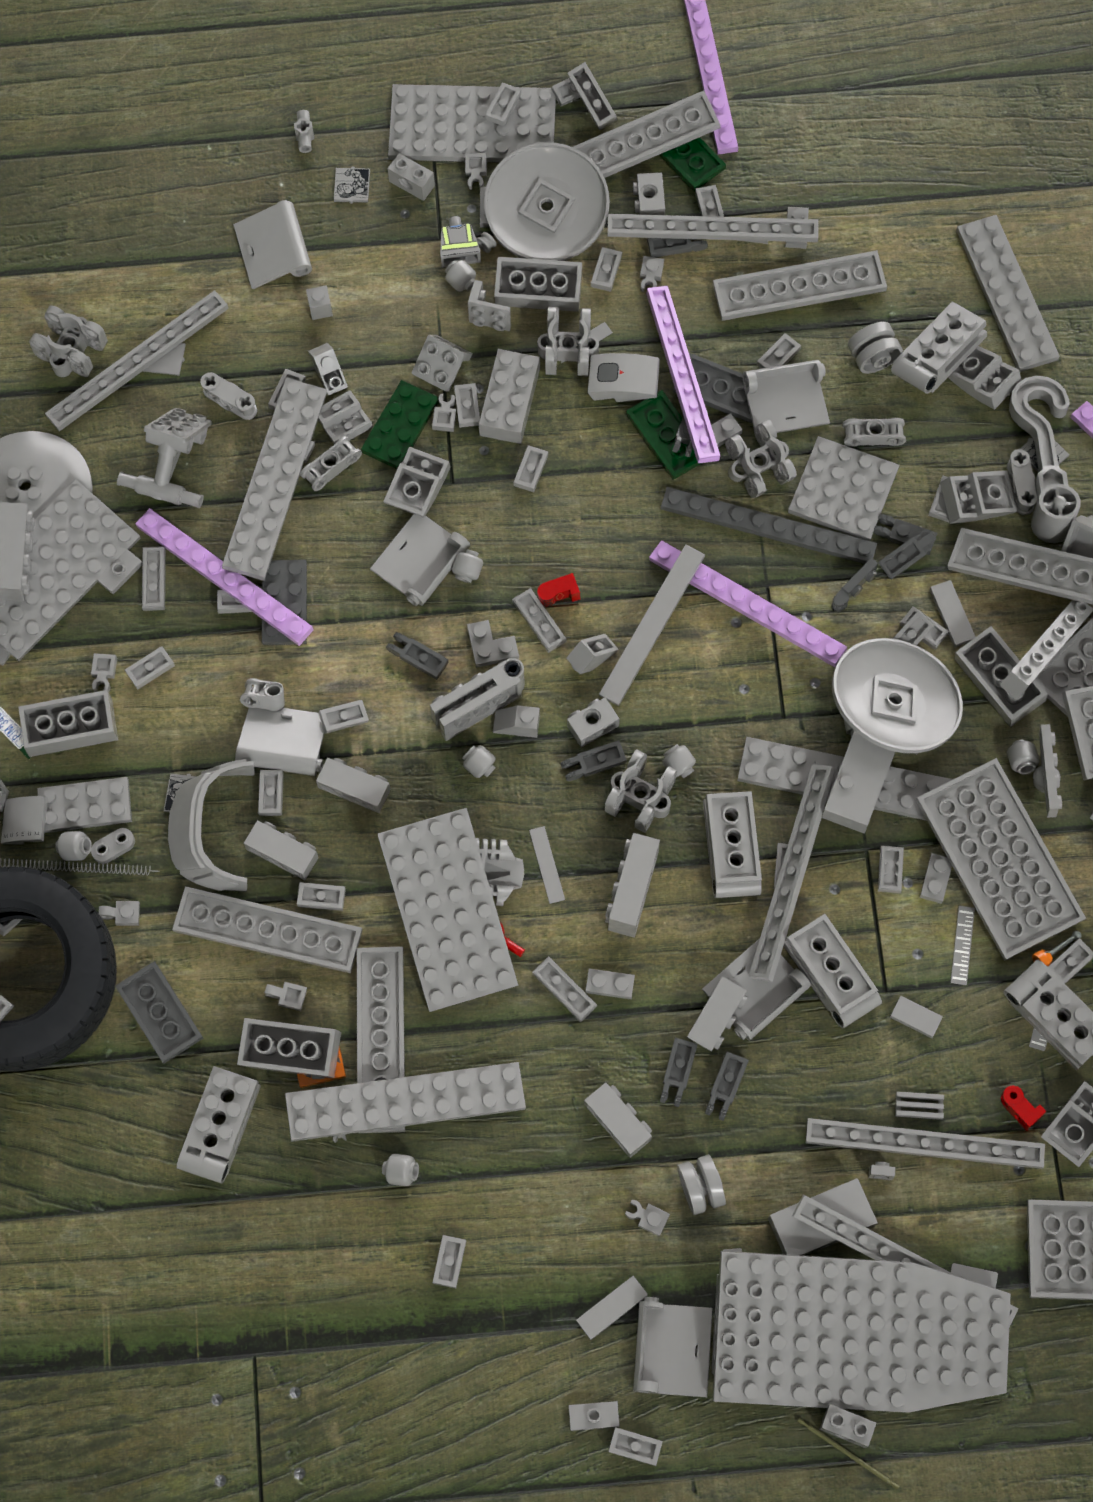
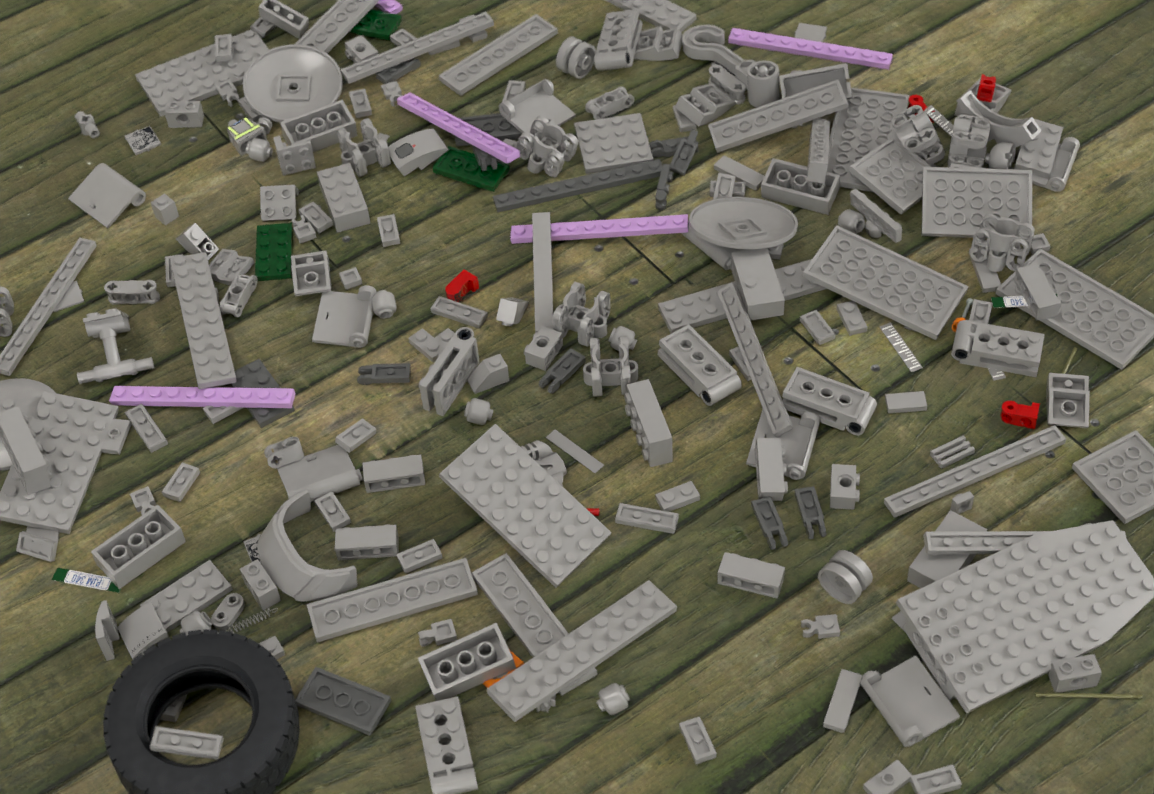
camera: 30 degrees left, 20 degrees down
none -> light grey brick [240,559,281,610]
none -> light grey plate [339,267,362,290]
none -> light grey piece [552,282,611,347]
none -> light grey brick [830,464,860,510]

